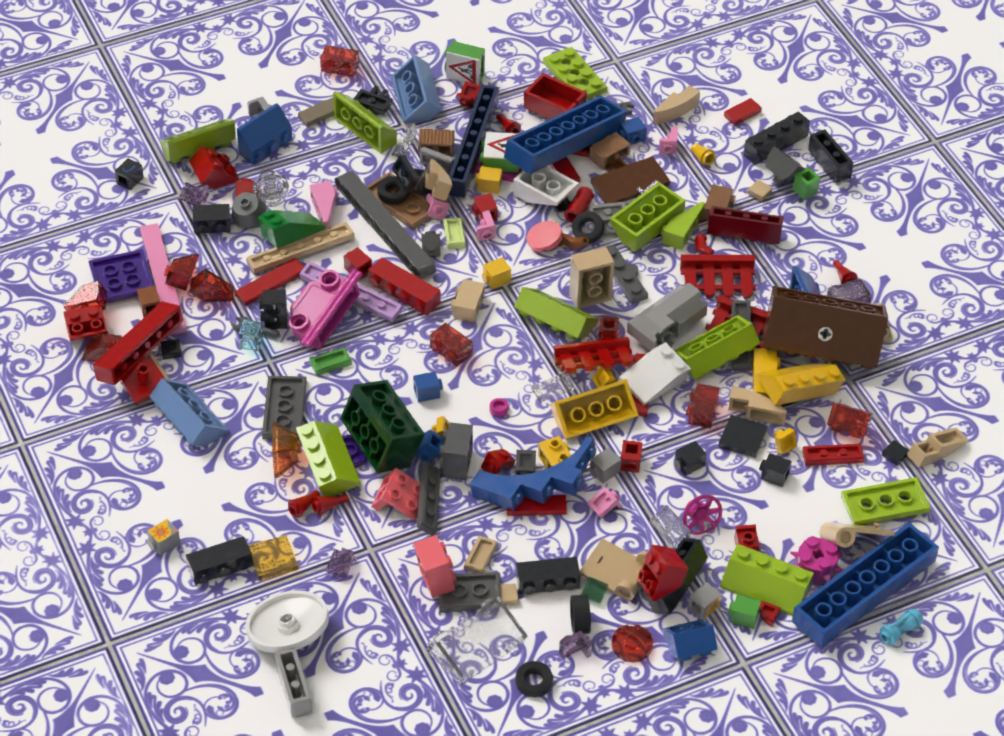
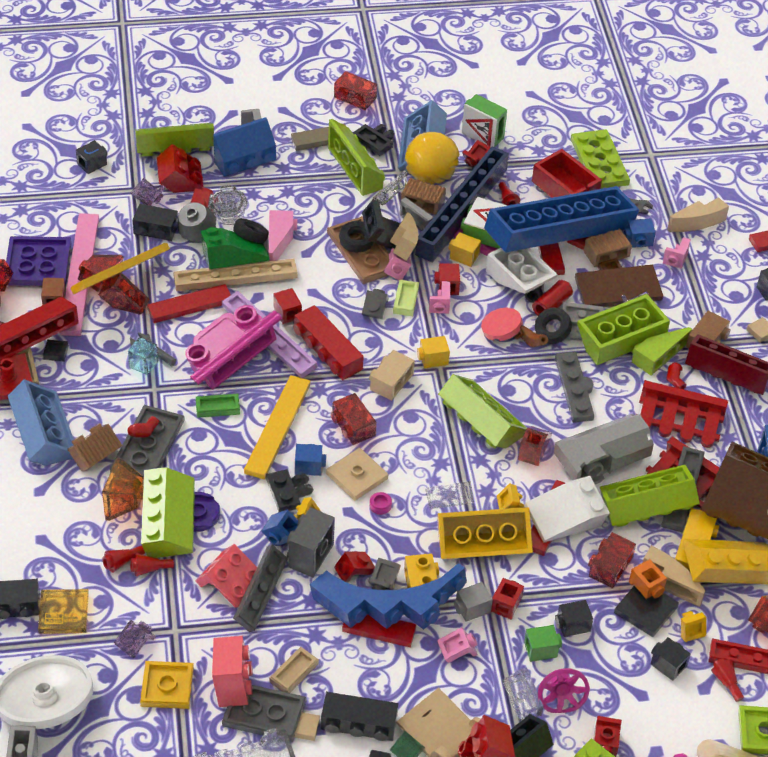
camera: 15 degrees right, 0 degrees up
black brick [259,289,288,329] -> none
dark grey beam [335,171,436,279] -> none
dark green brick [340,380,425,473] -> none
red fence [553,337,636,374] -> none
tan brick [569,247,614,309] -> none
yellow cone [691,143,716,166] -> none
none -> medium nougat brick [68,423,122,471]
none -> yellow tile [70,243,170,295]
none -> red arm [127,416,159,438]
none -> yellow tile [140,661,194,709]
none -> black tyre [233,218,269,243]
none -> yellow tile [244,375,310,480]
none -> black hinge [266,469,314,512]
none -> tan plate [326,448,389,501]
none -> yellow piece [405,132,460,185]
none -> bright green brick [524,625,562,662]
none -> orange brick [629,559,667,599]
none -> red cone [711,658,744,702]

